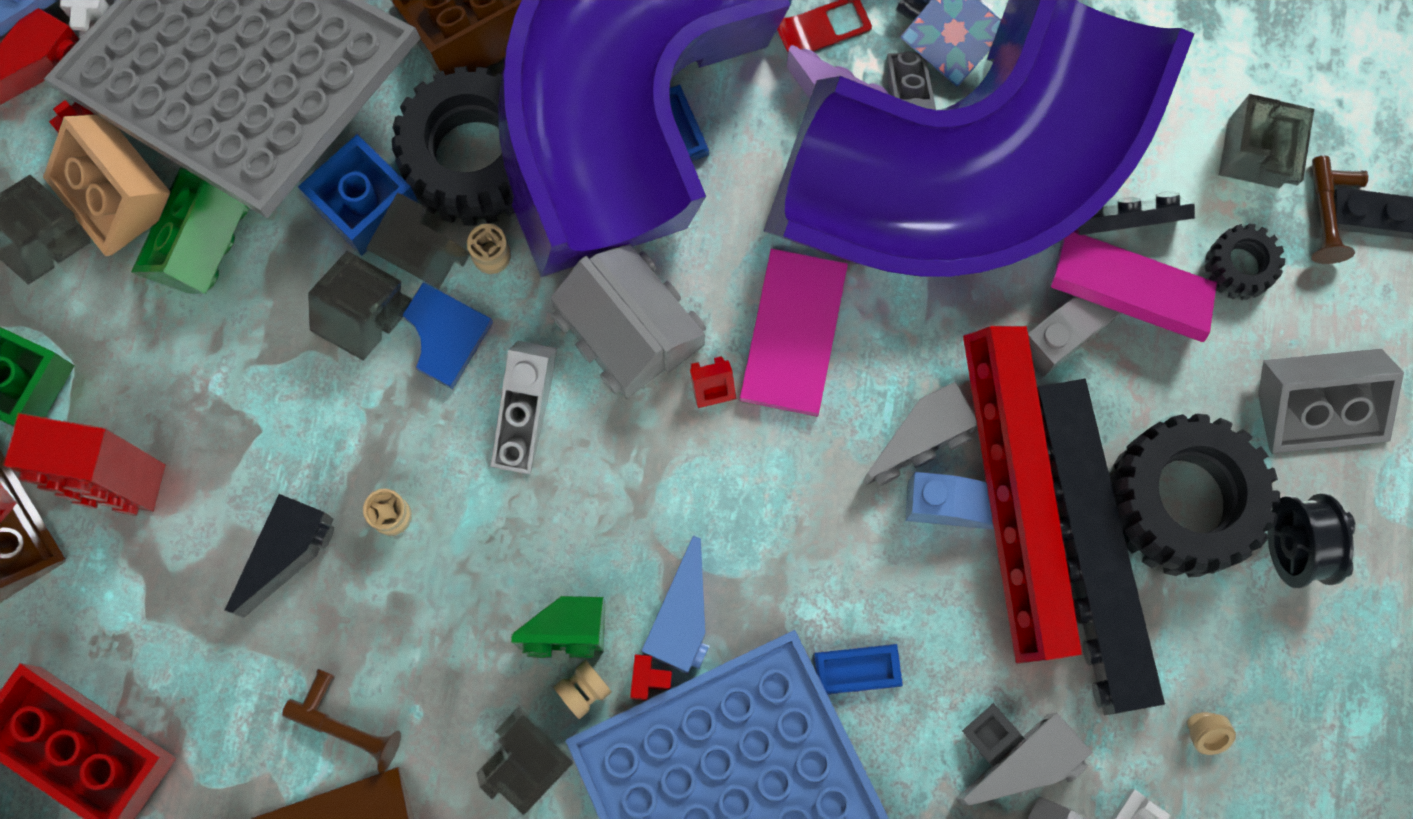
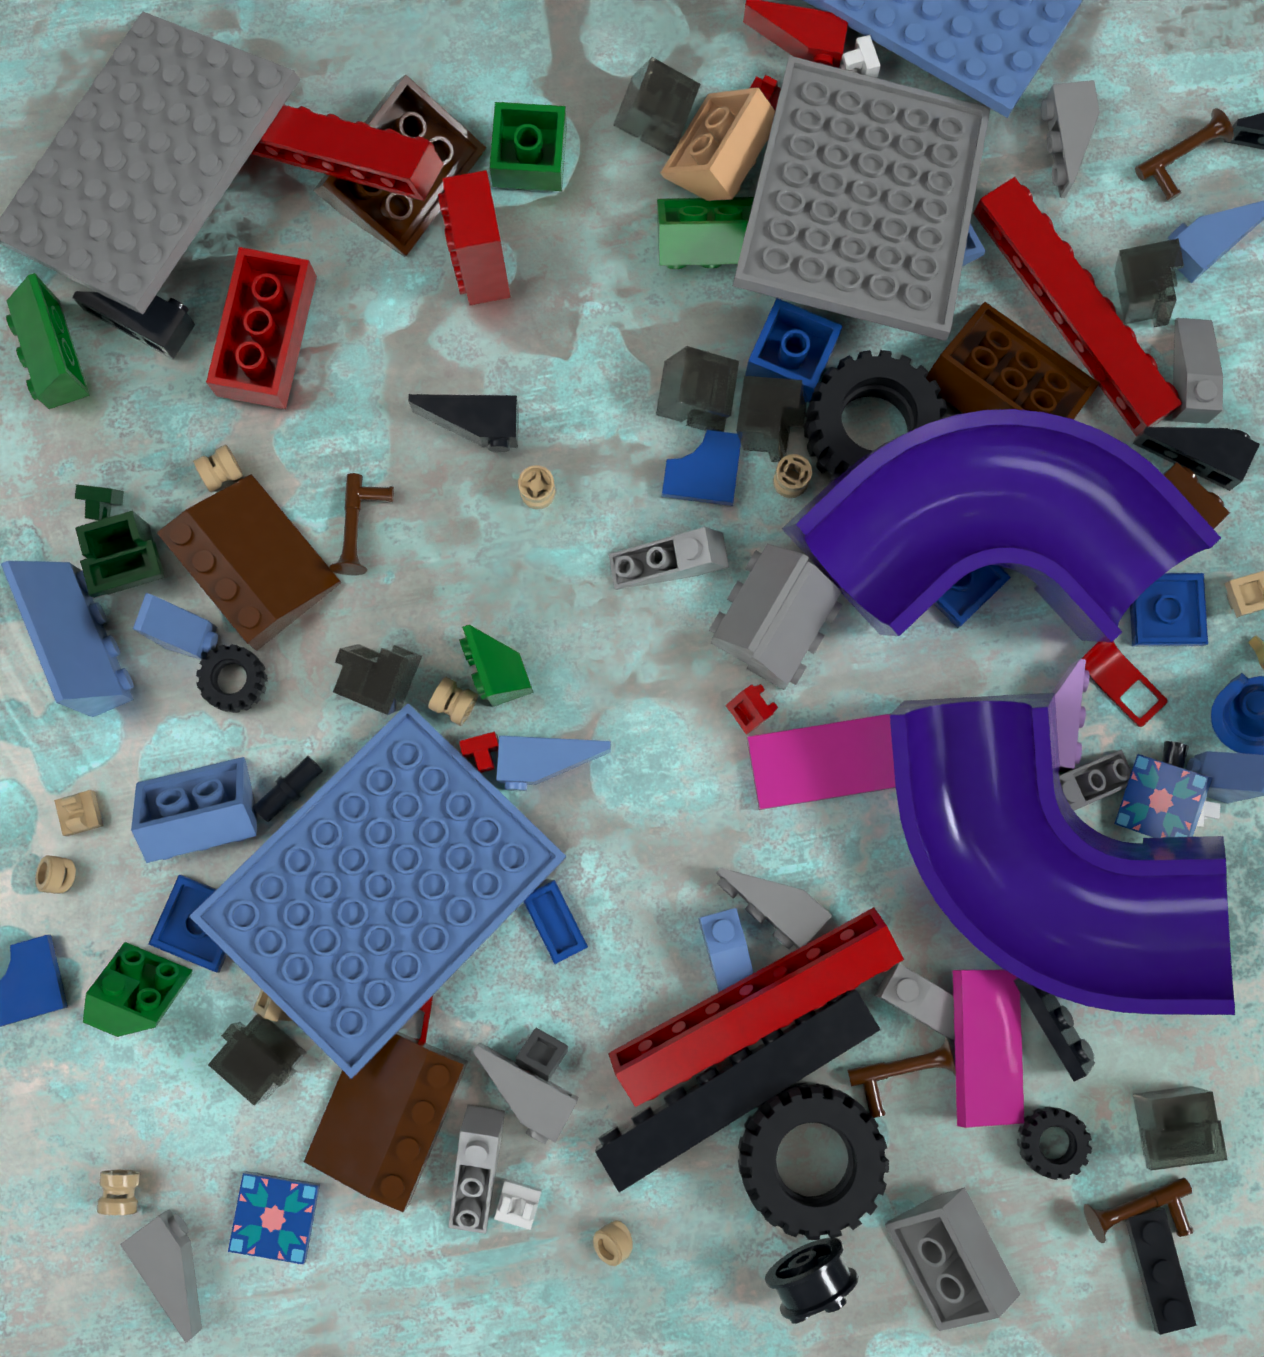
camera: 70 degrees right, 5 degrees up
none -> reddish brown piece [847,1037,956,1118]

